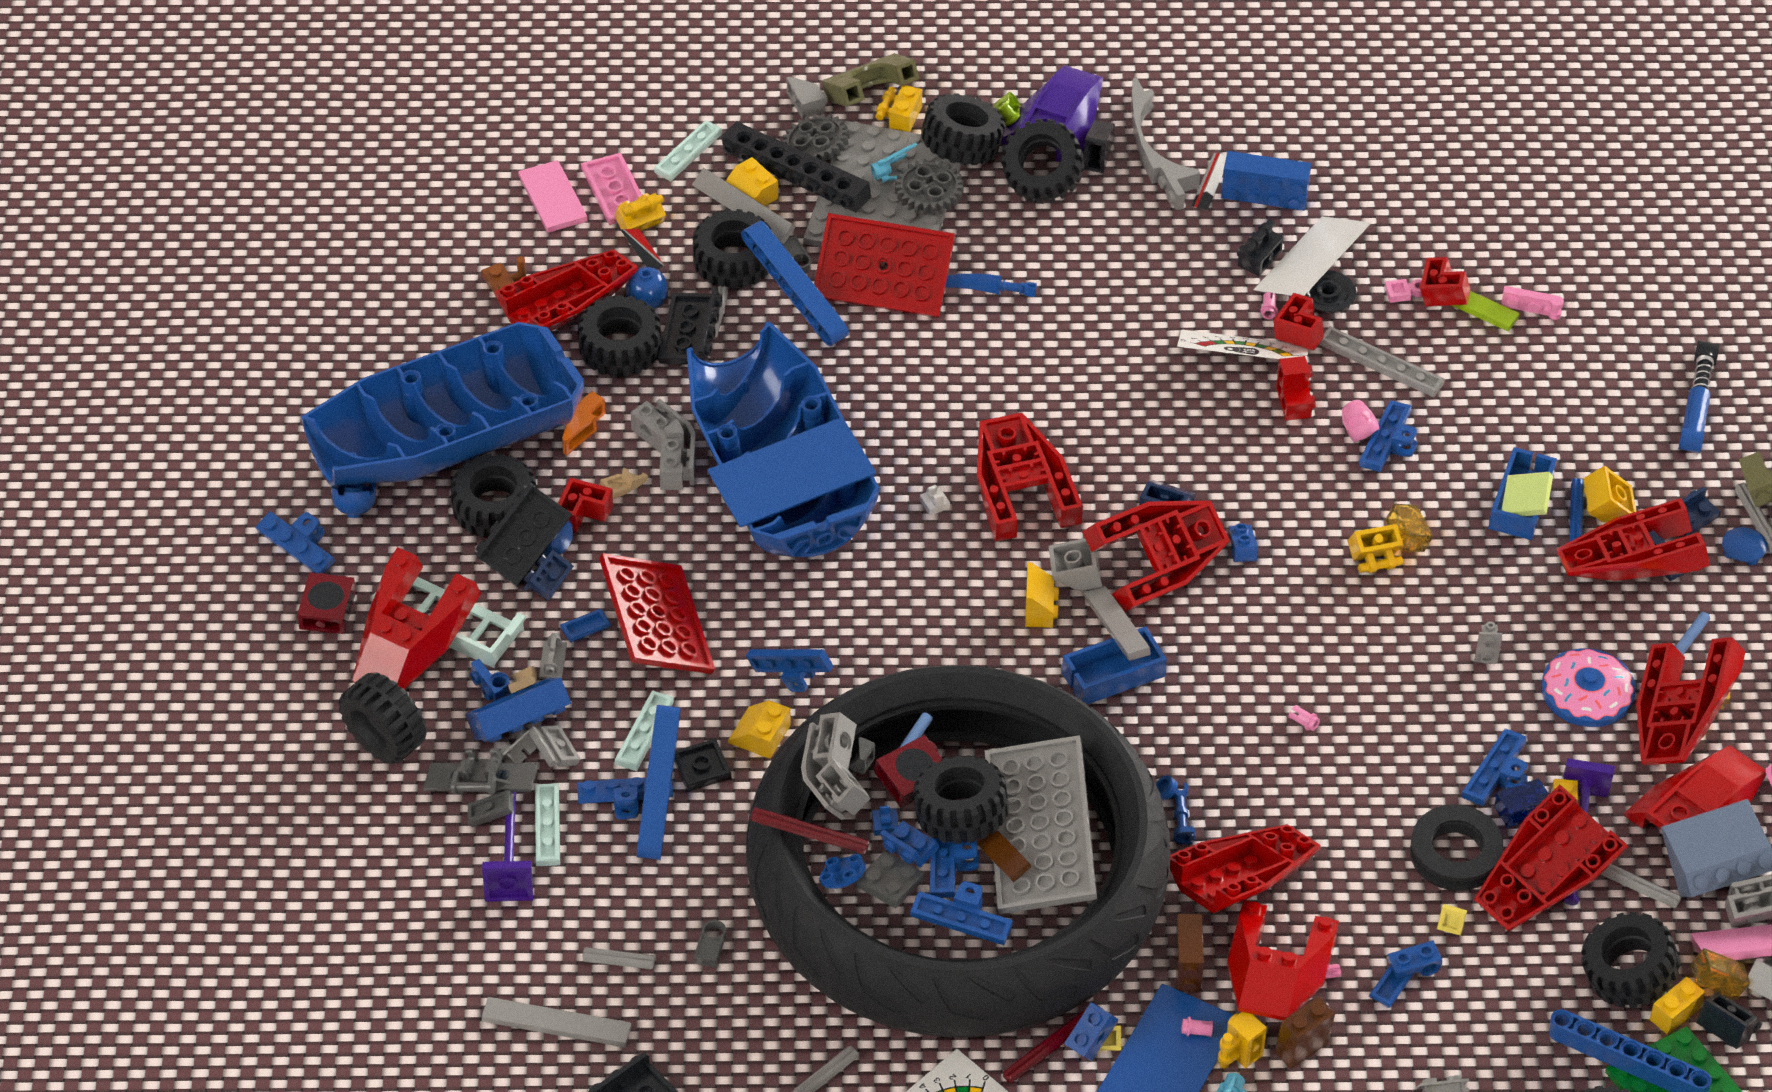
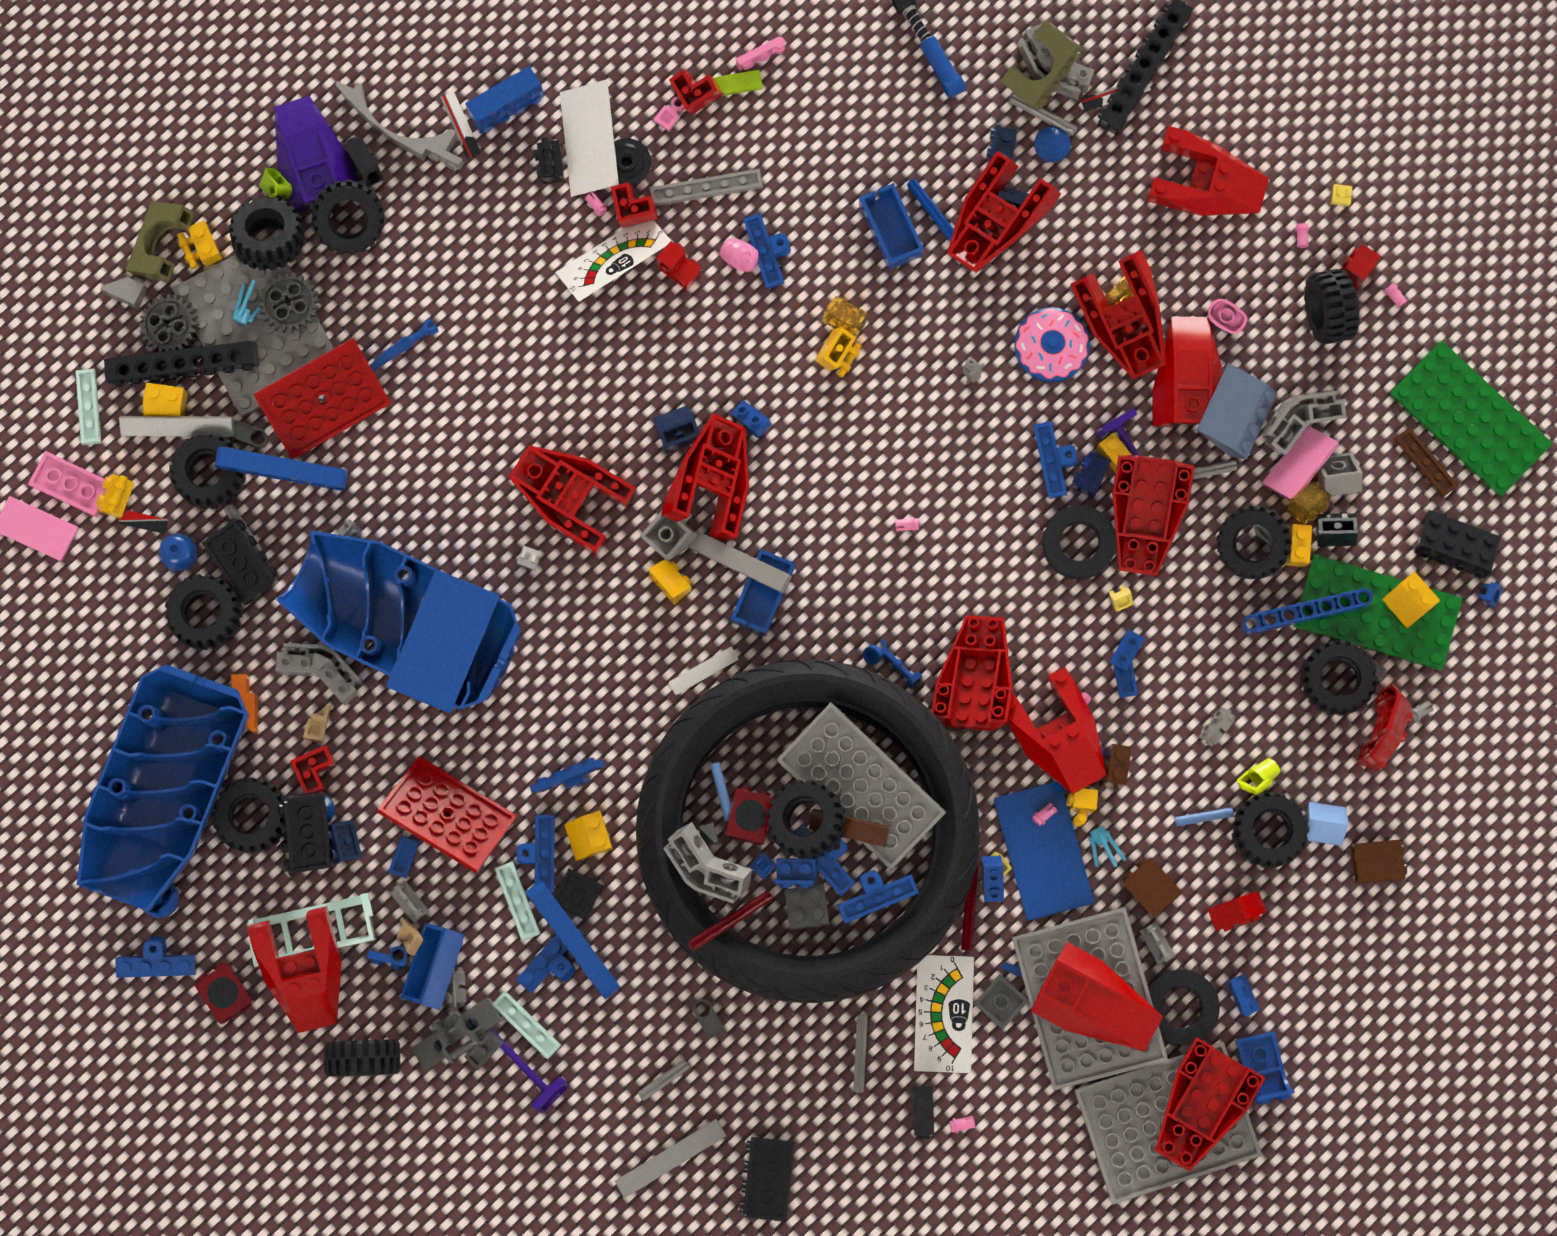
camera: 45 degrees left, 30 degrees up
dark orange plate [481,256,526,293] -> none
red wedge [494,249,638,331] -> none
light grey plate [529,725,581,767] -> none
blue dish [819,854,866,889] -> none
reddish brown brick [1175,914,1204,992] -> none
yellowish green tile [1502,472,1553,516] -> none
yellow slope [1583,466,1636,522] -> none
medium blue piece [1675,612,1710,655] -> none
none -> blue plate [517,815,555,893]

